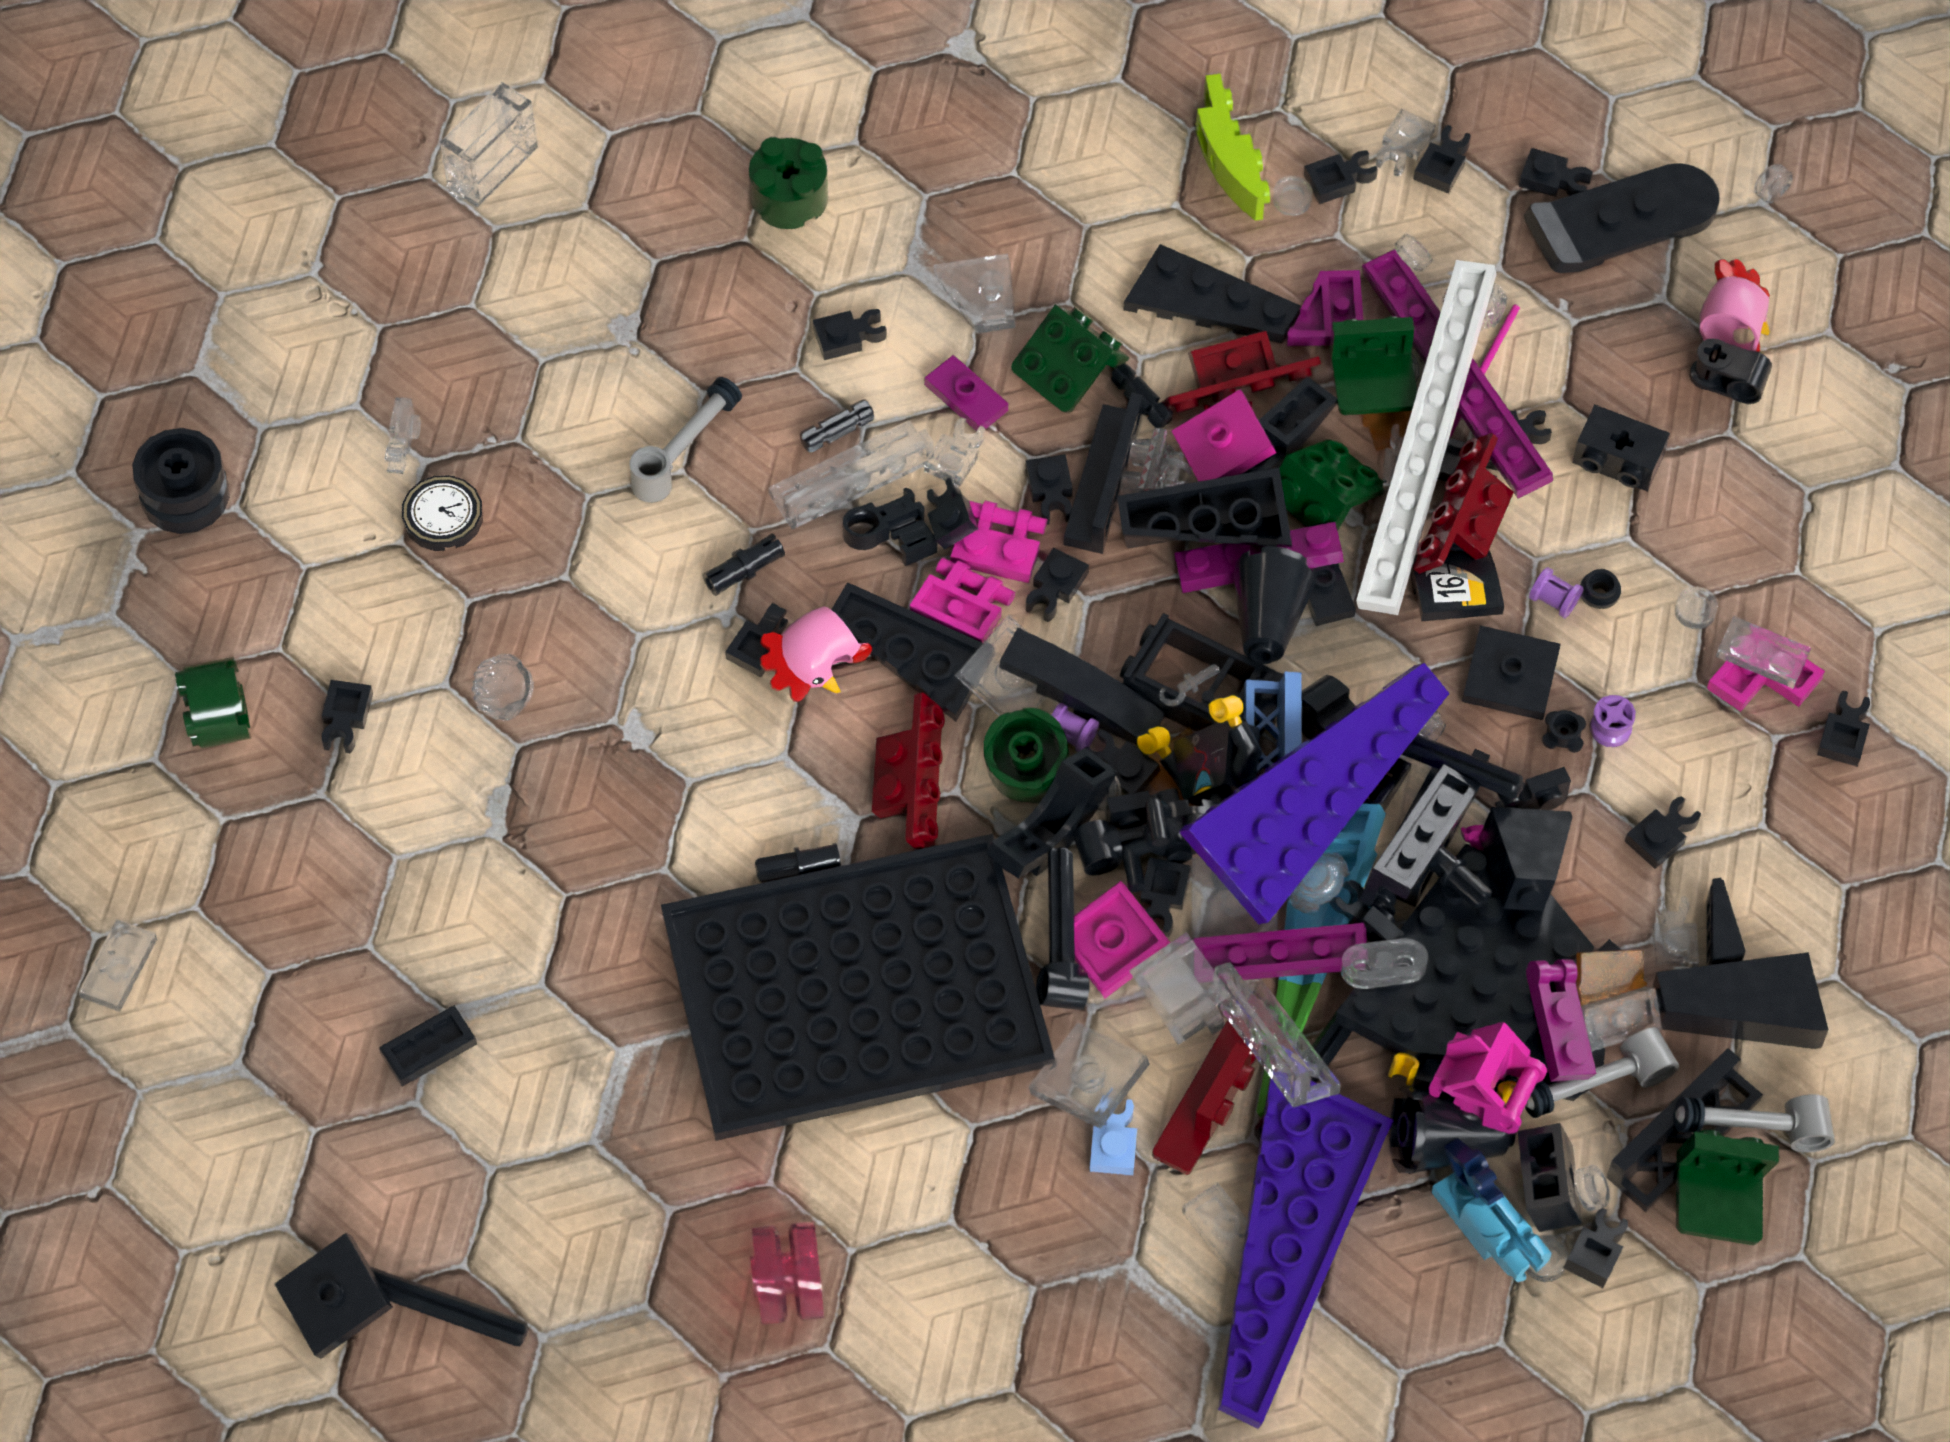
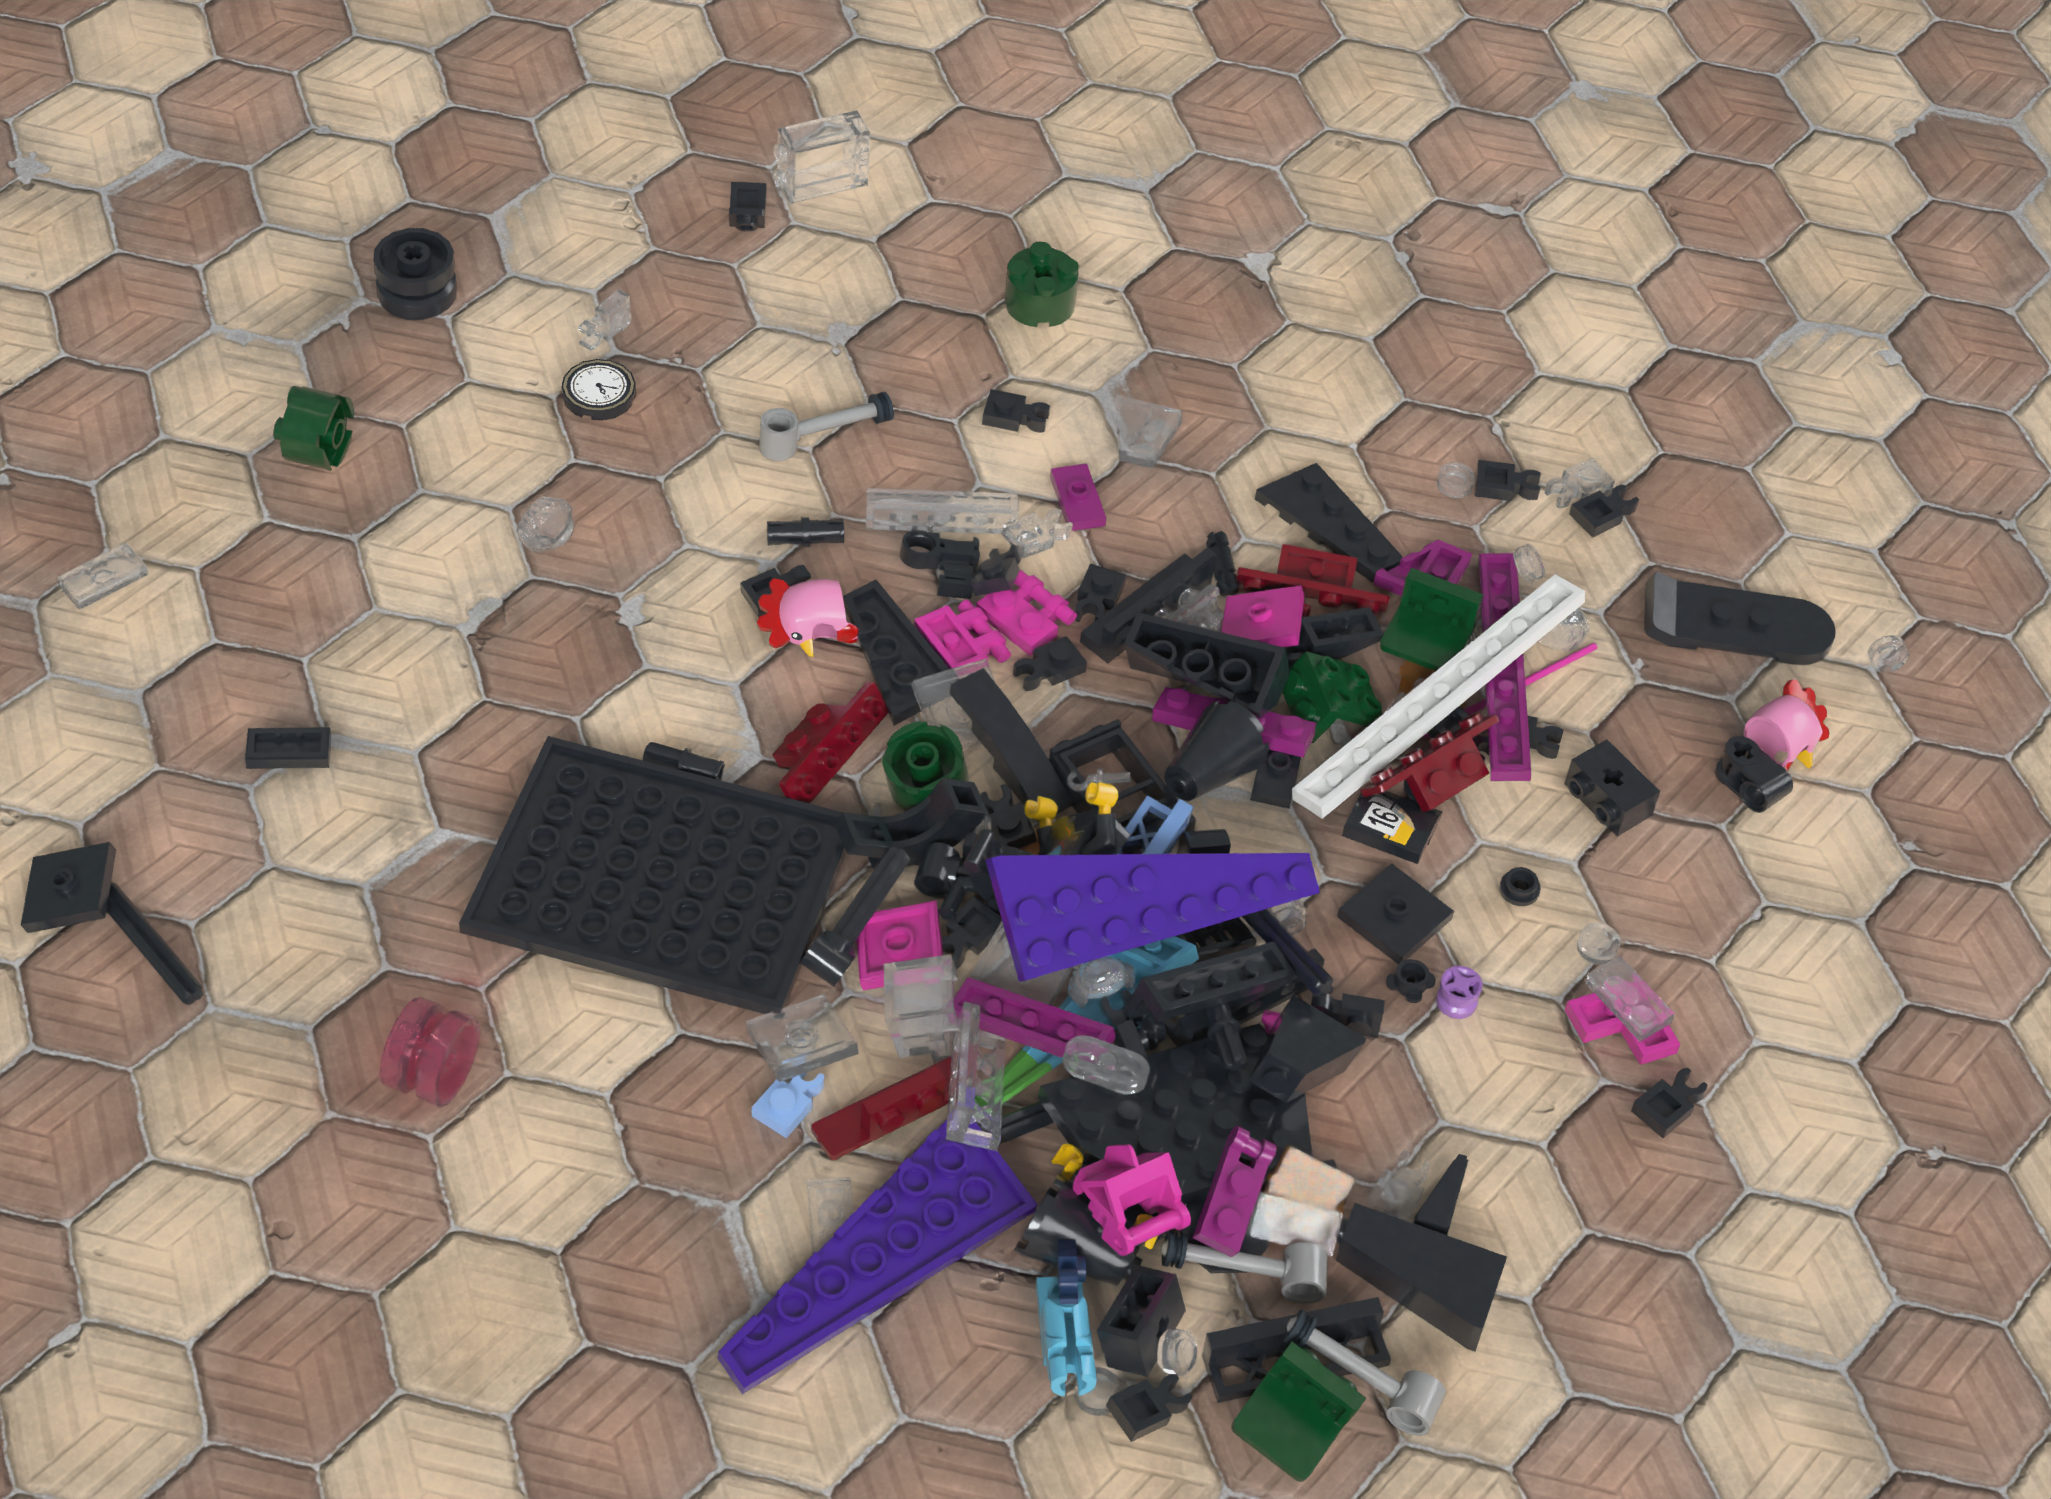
camera: 25 degrees right, 10 degrees down
black plate [321,680,373,754] -> none
black axle [800,400,874,453] -> none
dark green bracket [1011,304,1129,413] -> none
medium lavender bush [1051,703,1099,752] -> none
lime slope [1195,74,1270,221] -> none
black plate [1519,148,1593,197] -> none
medium lavender bush [1529,567,1584,619] -> none
black plate [1625,796,1701,869] -> none
none -> black bracket [729,181,767,231]

